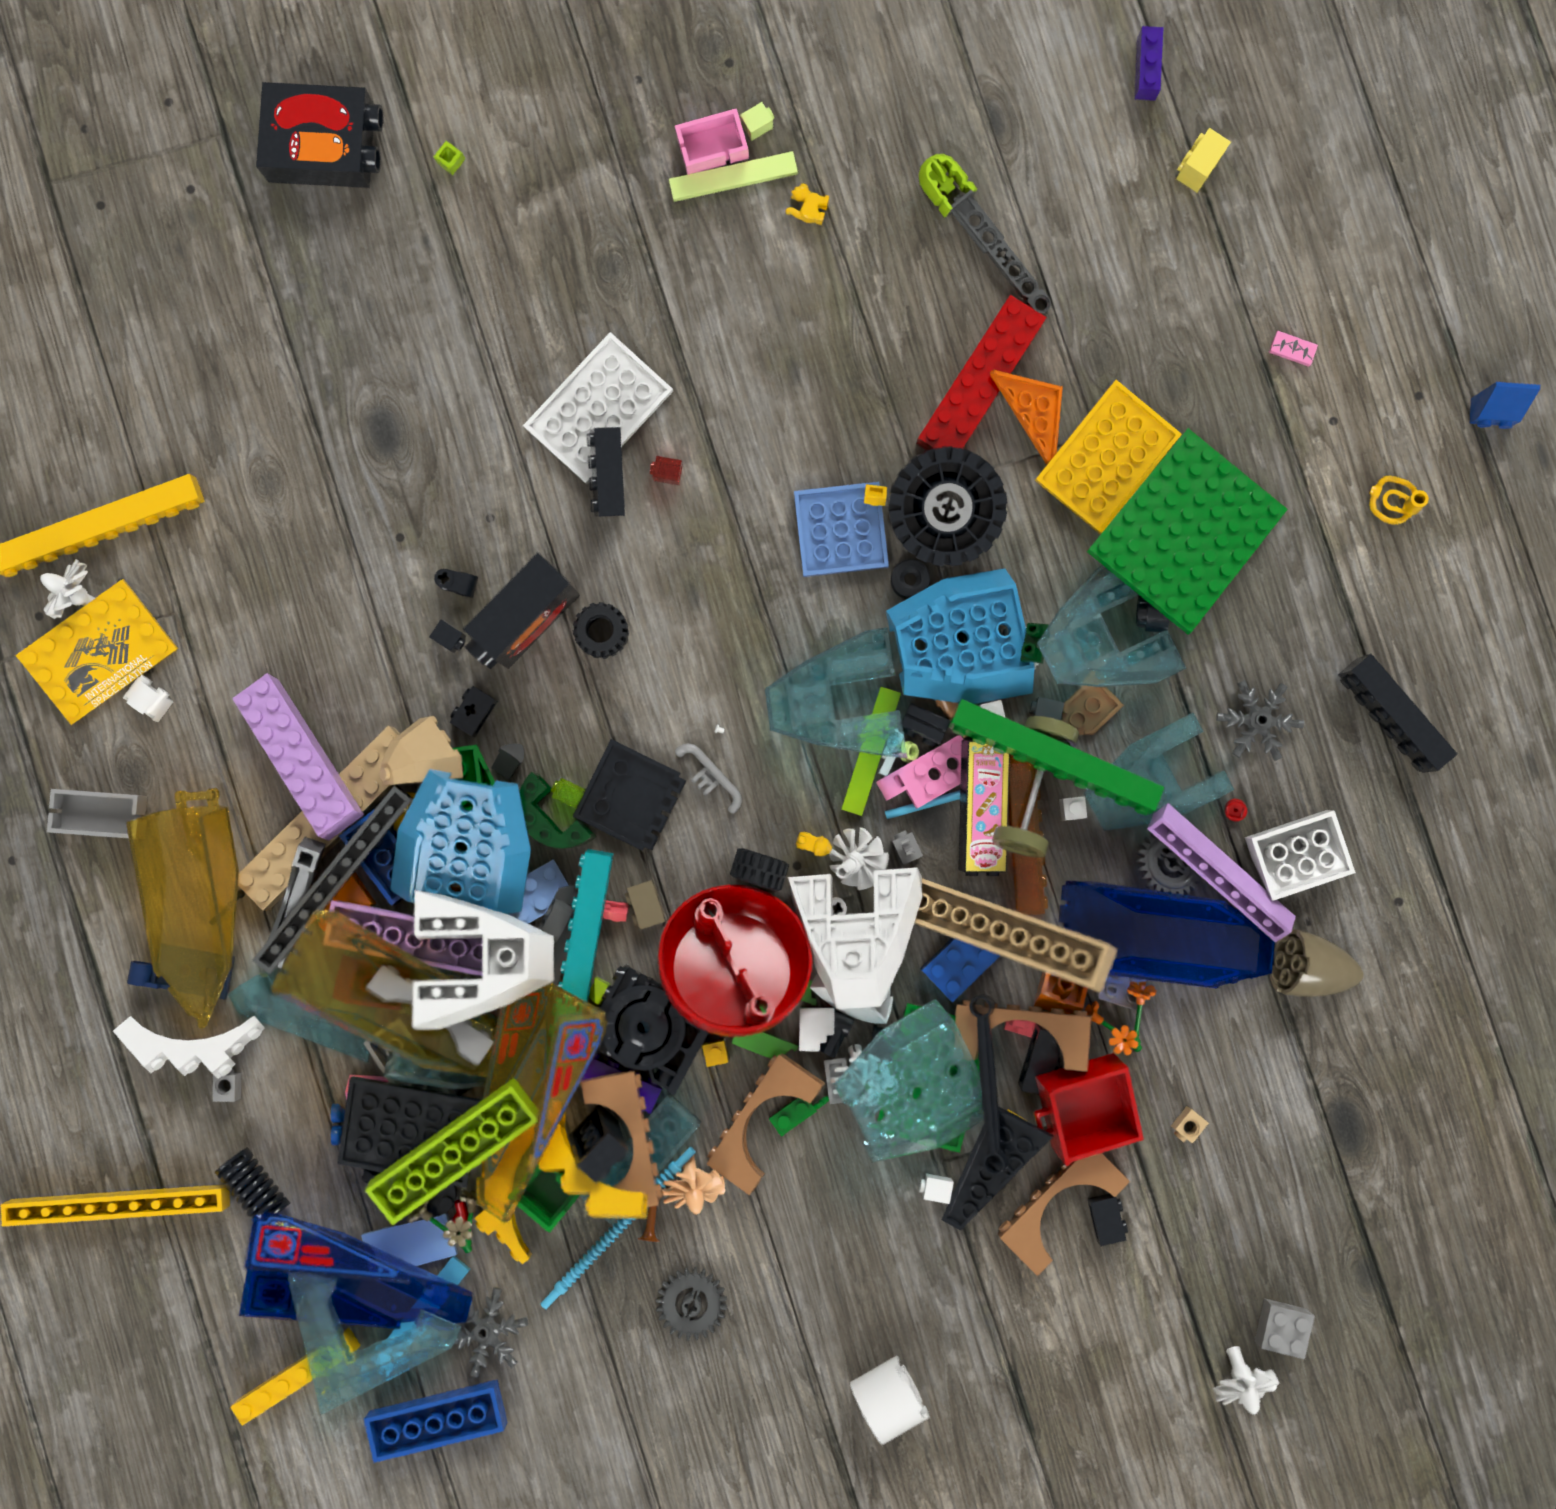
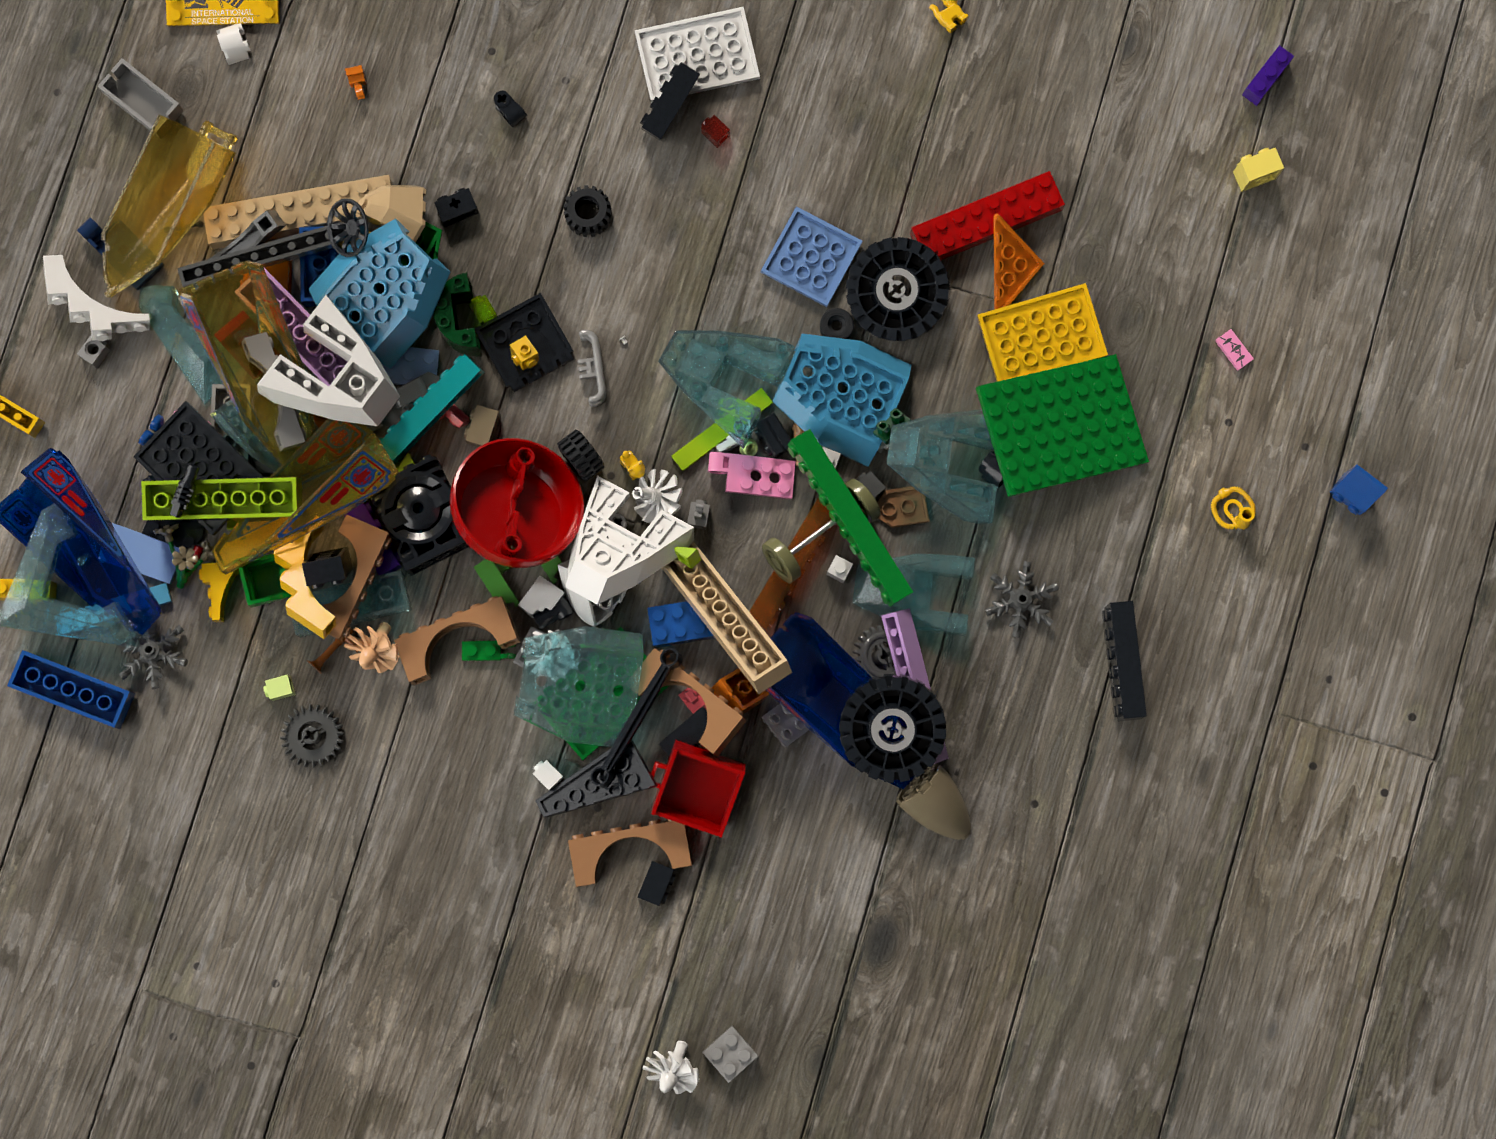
camera: 30 degrees right, 5 degrees down
black piece [214,1147,291,1228] -> none
lavender brick [232,673,364,841] -> none
black brick [429,620,466,653] -> none
black brick [463,552,580,669] -> none
dark grey tile [491,743,524,780] -> none
medium azure hose [540,1147,696,1309] -> none
yellow brick [702,1038,729,1067] -> none
white brick [850,1355,930,1445] -> none
yellow plate [864,484,887,506] -> none
medium azure bar [885,790,960,819] -> none
piece [918,154,1051,315] -> none
brick [958,740,1010,876] -> none
orange plant [1085,981,1157,1055] -> none
tan brick [1171,1106,1209,1144] -> none
red tile [1224,799,1247,822] -> none
white slope [1245,810,1355,901] -> none
none -> black hinge [170,464,200,518]
none -> yellowish green brick [264,675,296,701]
none -> black wheel [327,198,369,257]
none -> orange piece [345,65,367,100]
none -> yellow brick [510,336,539,370]
none -> lime slope [674,547,702,569]
none -> black wheel [839,673,947,783]

